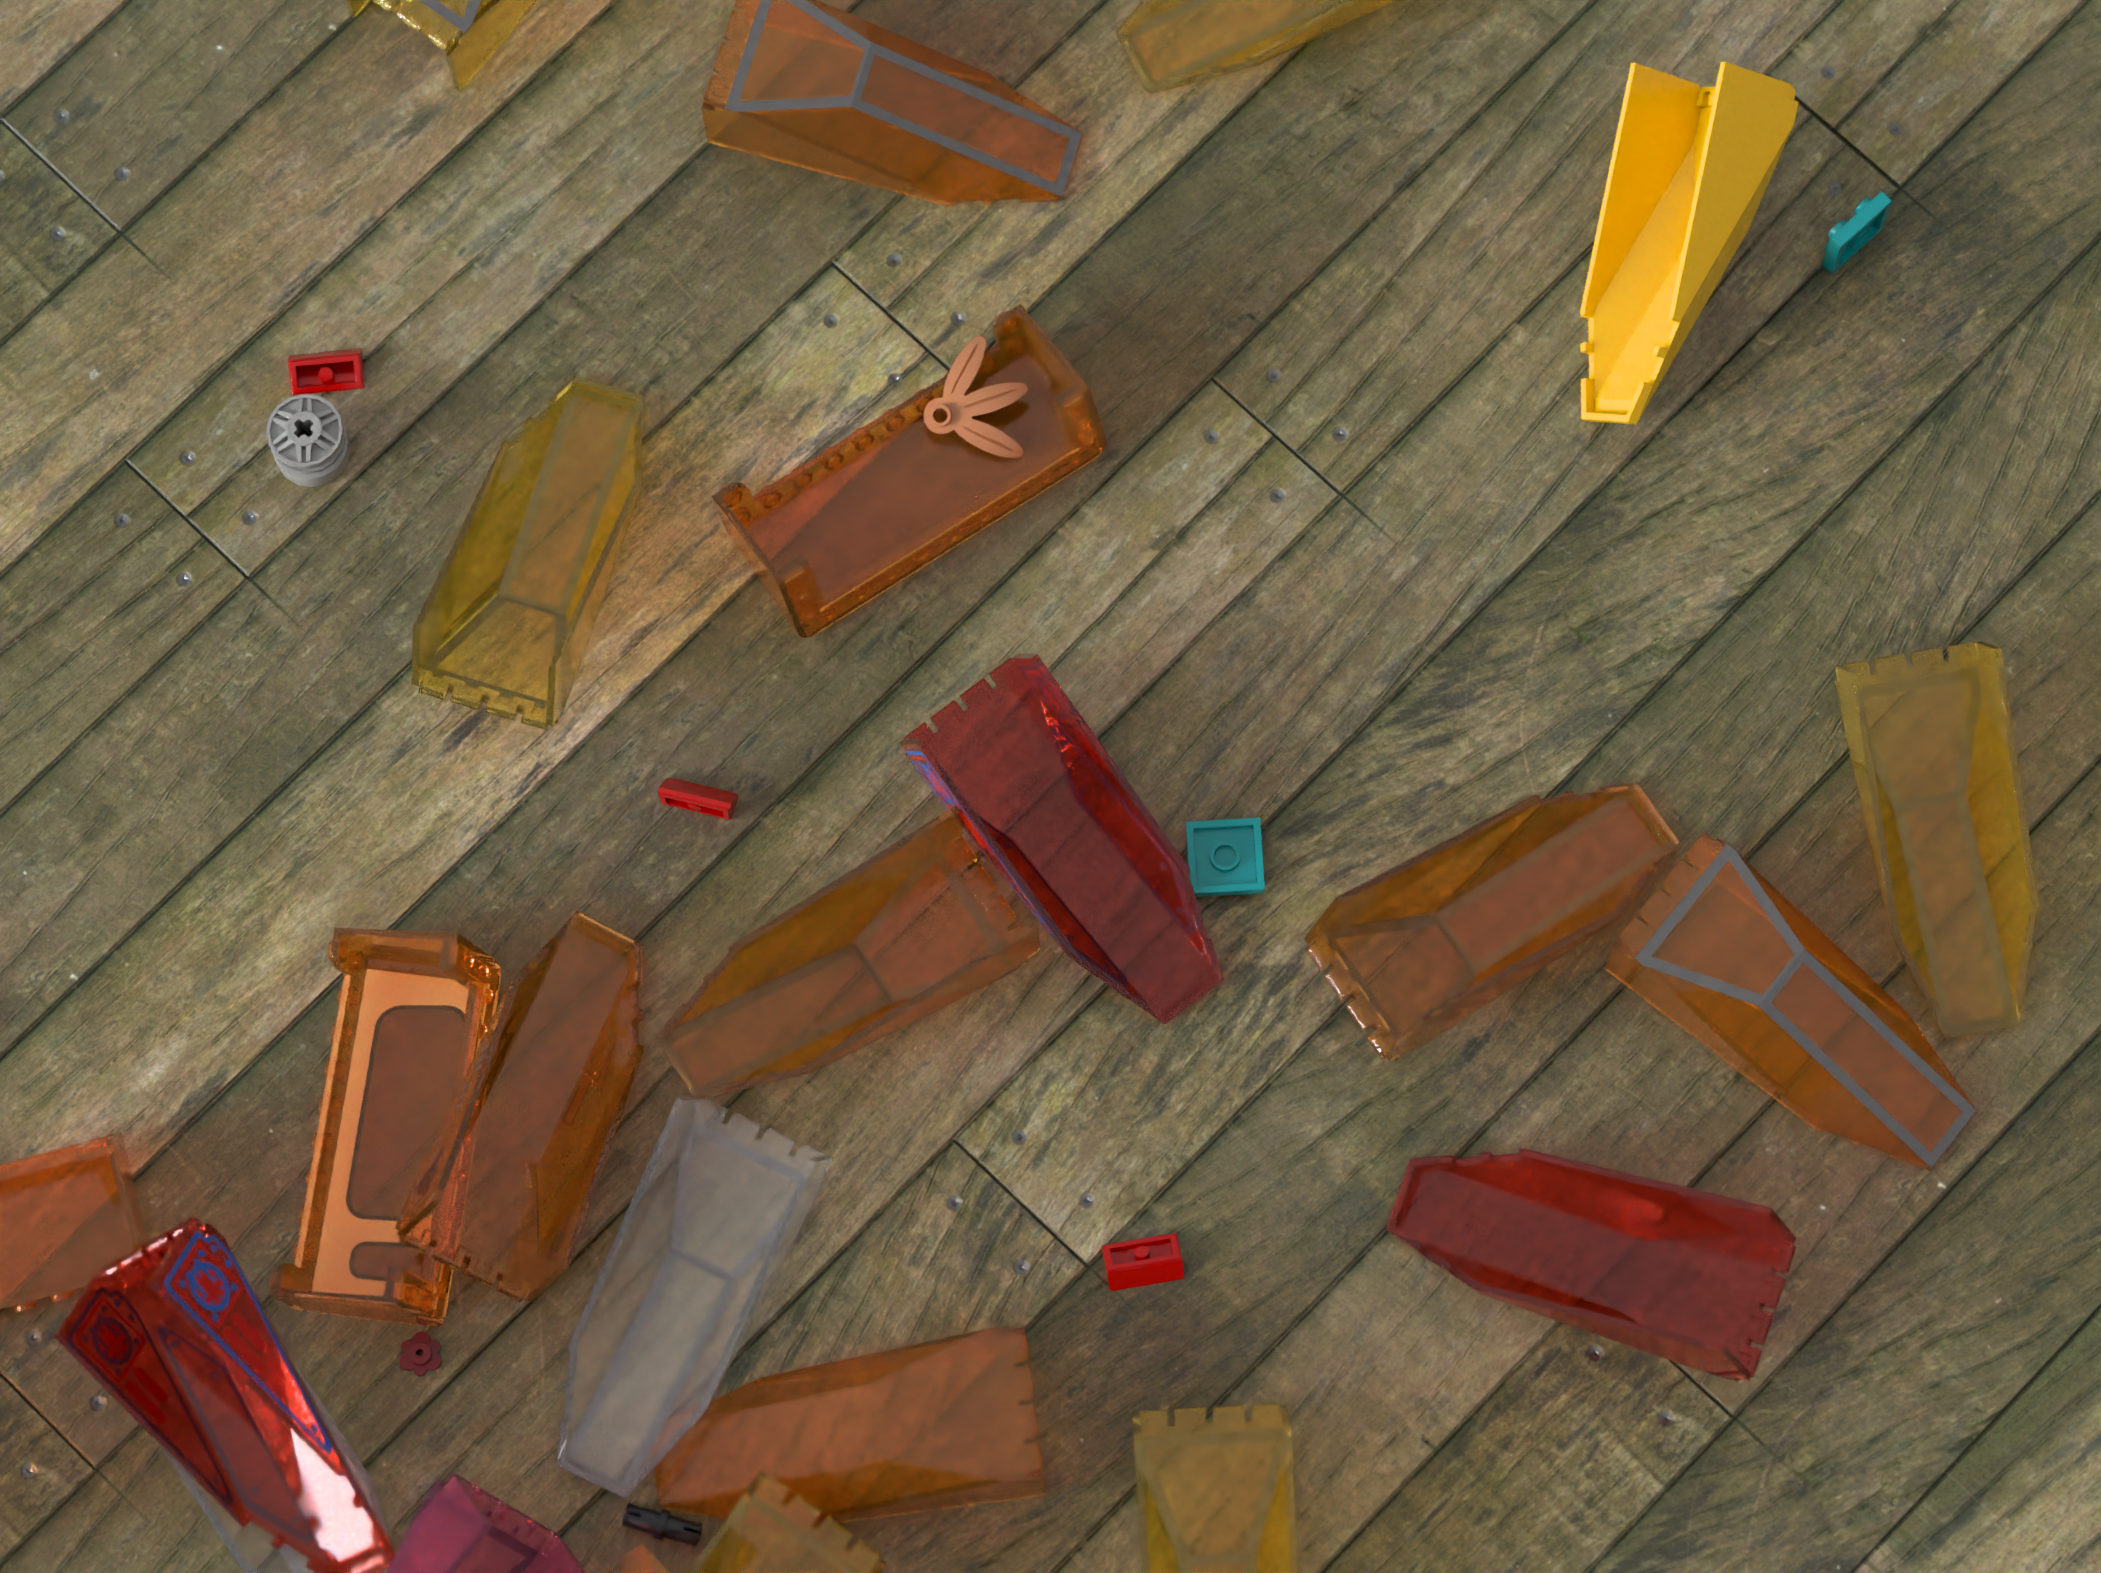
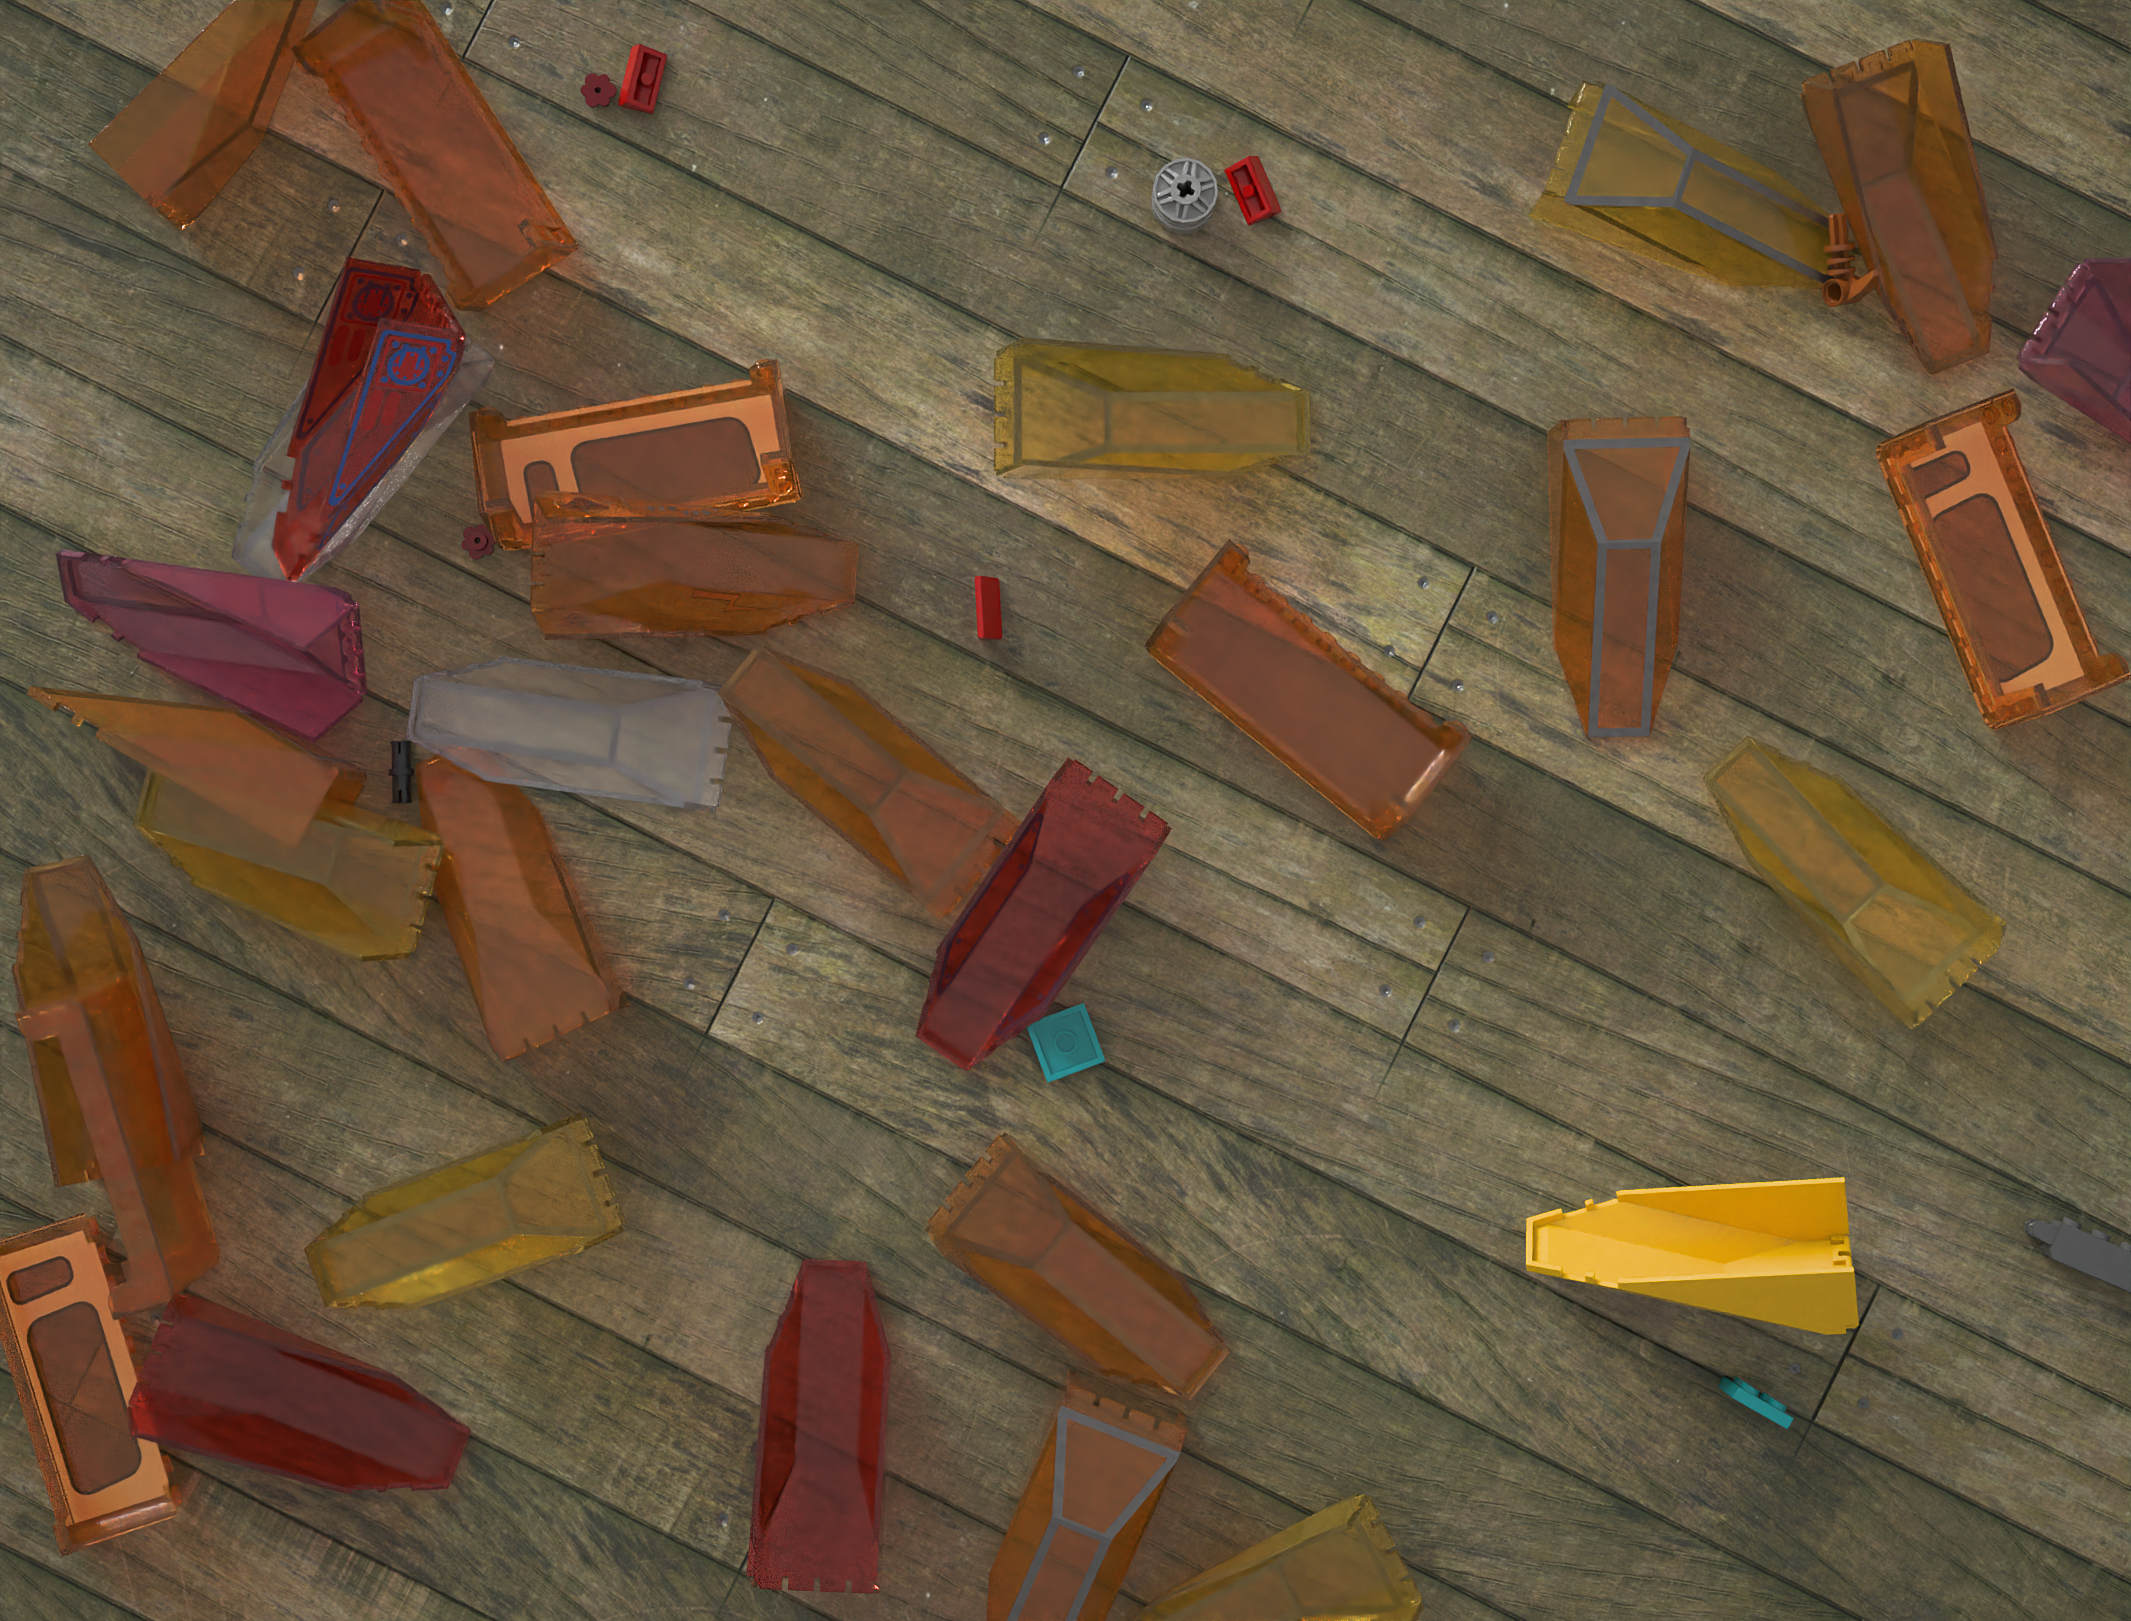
camera: 65 degrees right, 15 degrees up
nougat plant [923,336,1028,459] -> none
red slope [1102,1233,1184,1291] -> none

